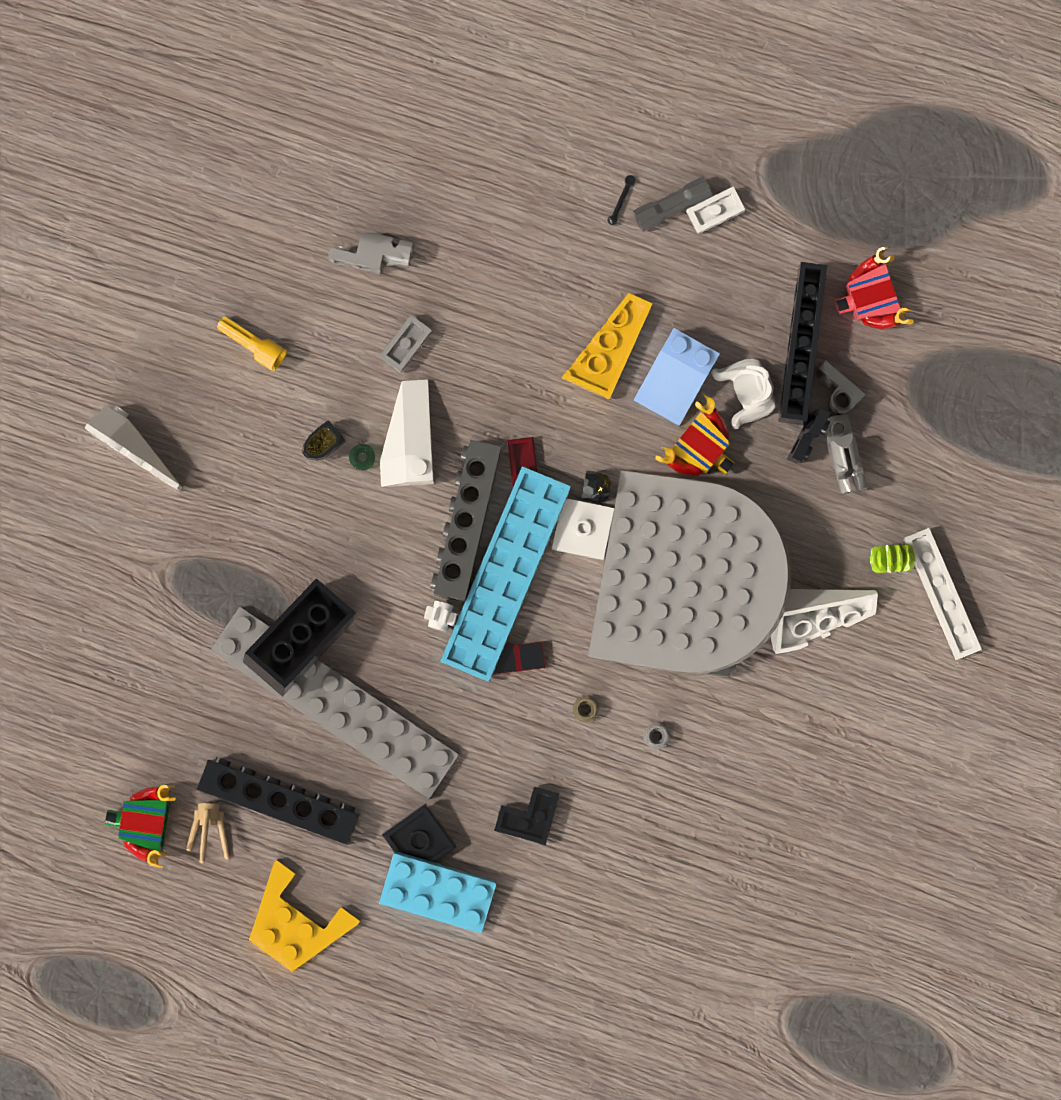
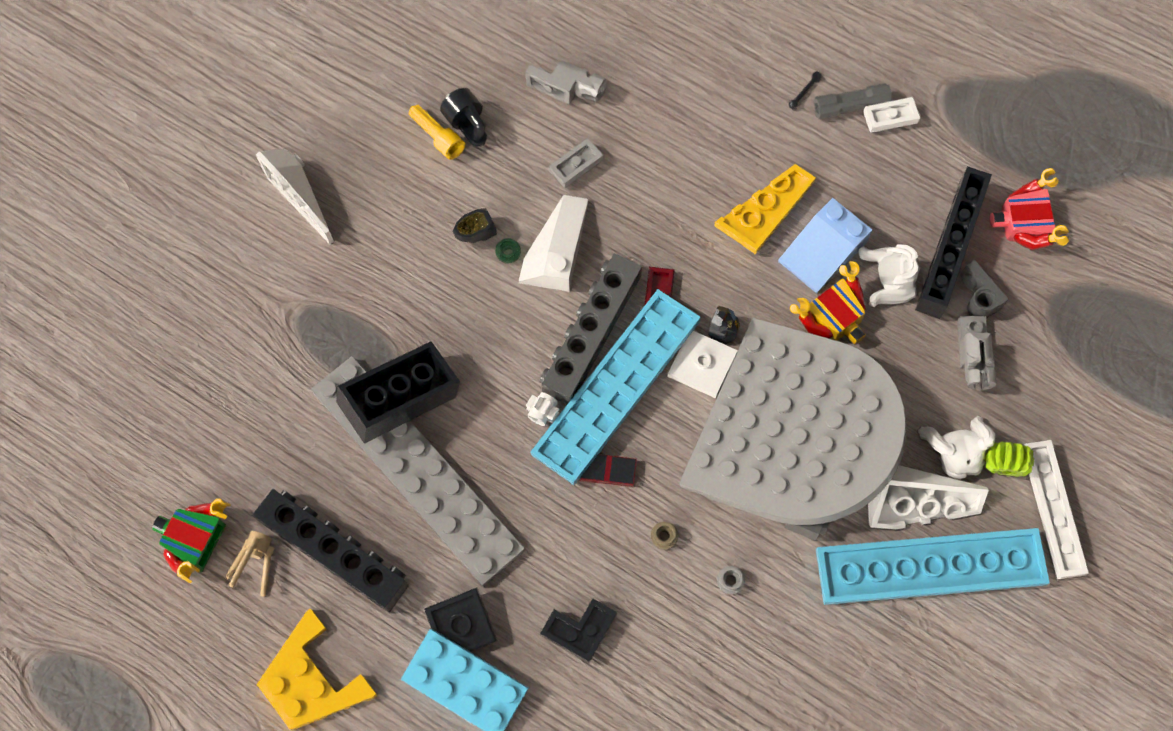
camera: 15 degrees right, 15 degrees down
black plate [787,408,830,464] -> none
none -> black piece [440,88,487,147]
none -> medium azure plate [816,528,1050,605]
none -> white hair [918,416,995,479]

